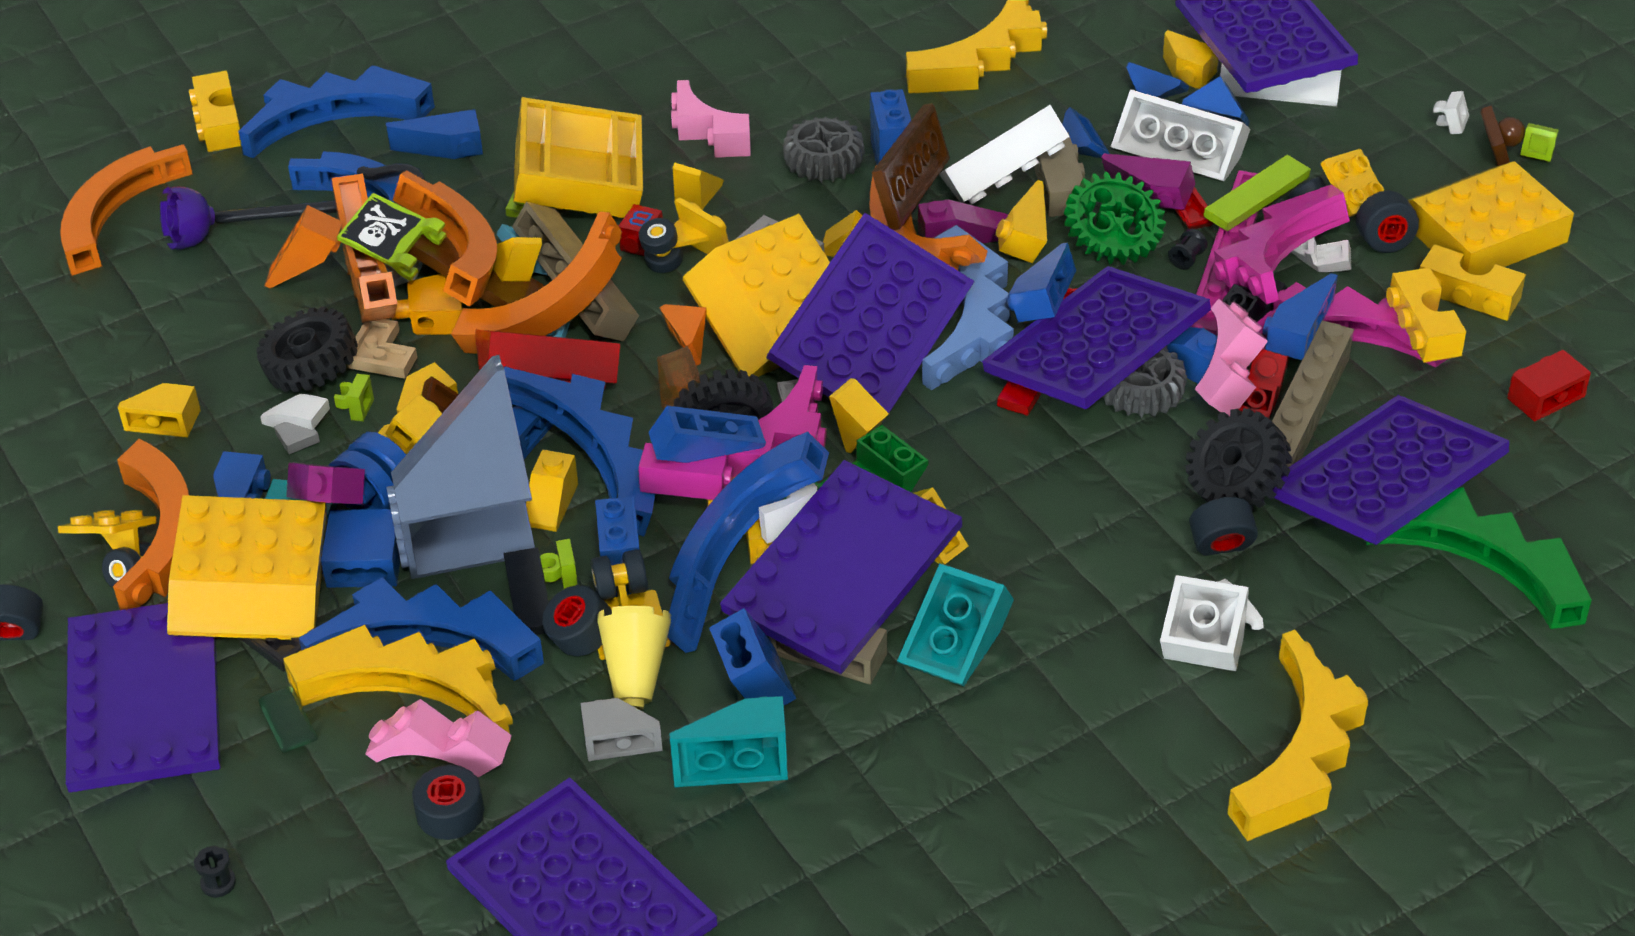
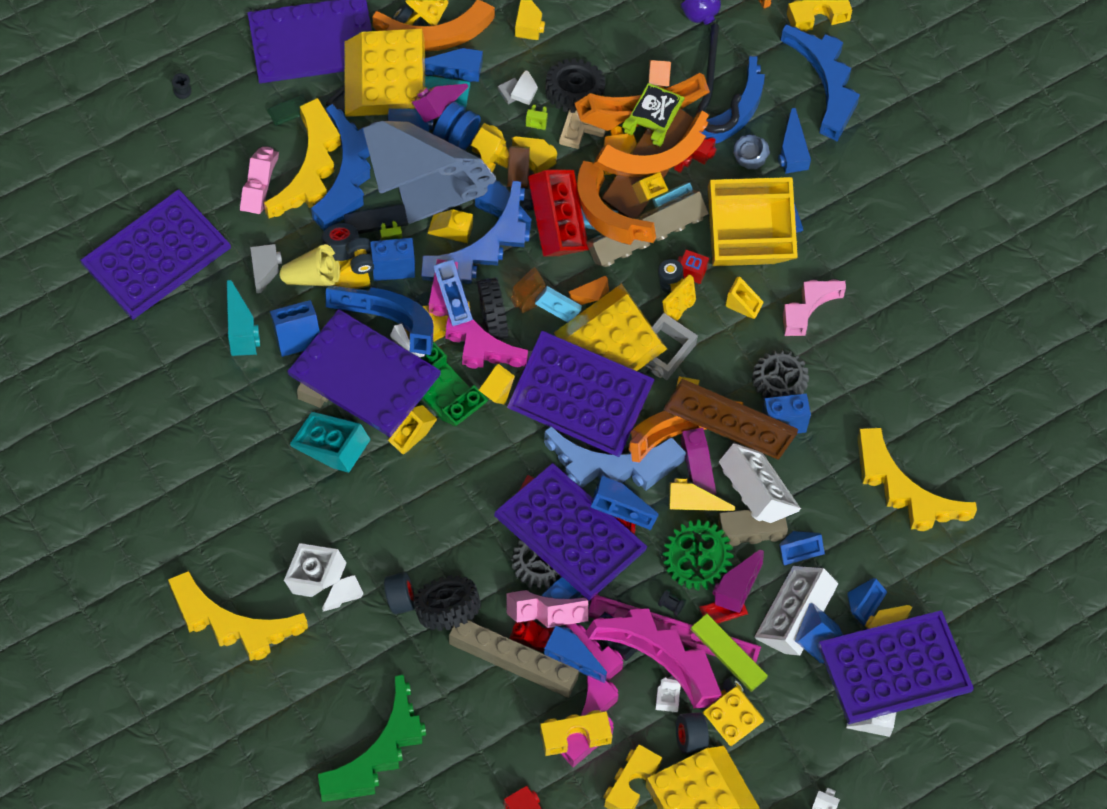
camera: 85 degrees right, 20 degrees up
black wheel [412,765,485,840] -> none
dark purple plate [1272,395,1509,545] -> none
none -> medium azure plate [535,286,582,322]
none -> sand blue hair [733,134,770,170]

